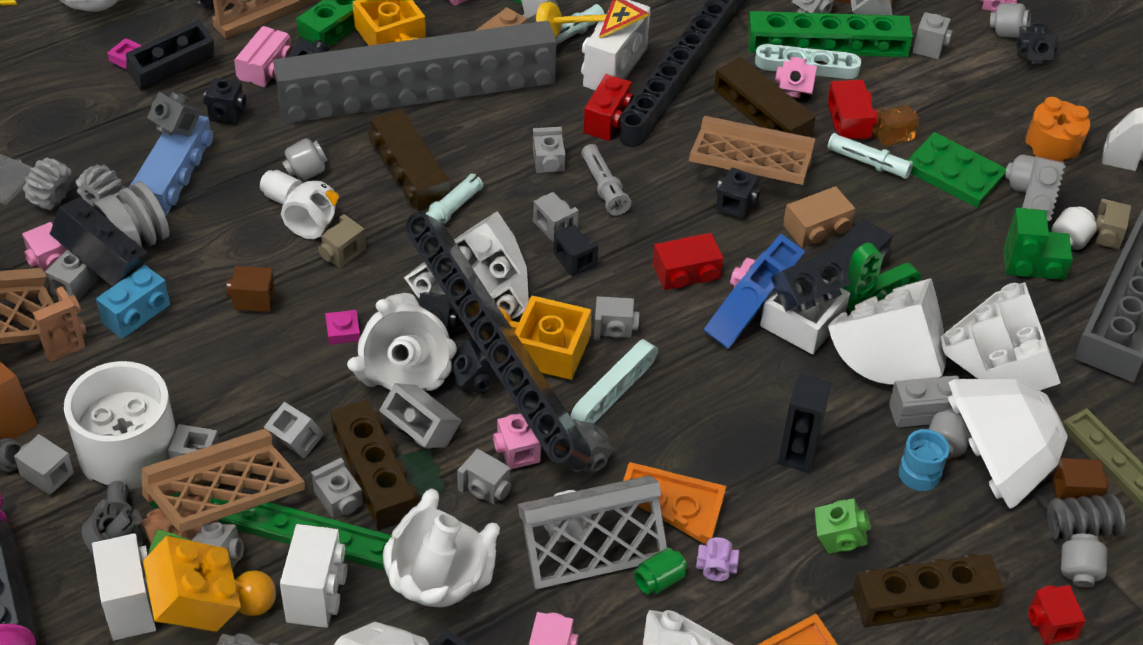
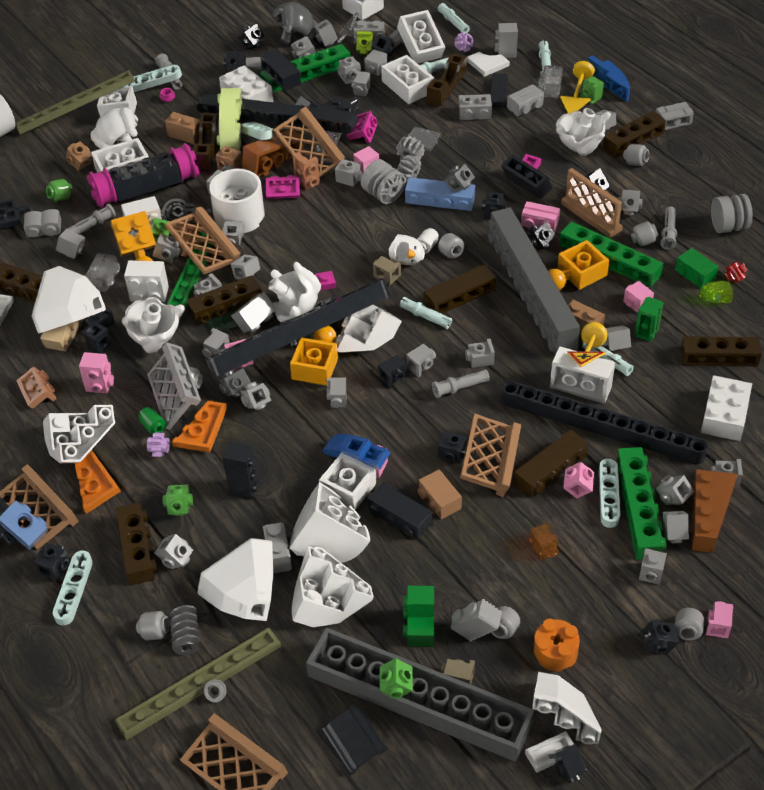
camera: 90 degrees right, 0 degrees up
black brick [50,197,148,287] -> none
dark azure brick [96,264,170,339] -> none
reddish brown brick [226,266,275,312] -> none
light aqua beam [570,339,658,424] -> none
red brick [583,74,634,141] -> none
red brick [652,233,724,290] -> none
black brick [771,249,851,313] -> none
red brick [827,80,878,139] -> none
light aqua pin [827,133,913,179] -> none
green beam [844,242,921,313] -> none
dark azure wheel [899,429,950,491] -> none
green plate [907,132,1007,208] -> none
red brick [1028,585,1086,645] -> none
white head [1052,207,1097,250] -> none
reddish brown brick [1052,458,1109,501] -> none
none -> light grey brick [154,534,193,569]
none -> light grey brick [241,381,271,410]
none -> dark pink bracket [266,175,300,199]

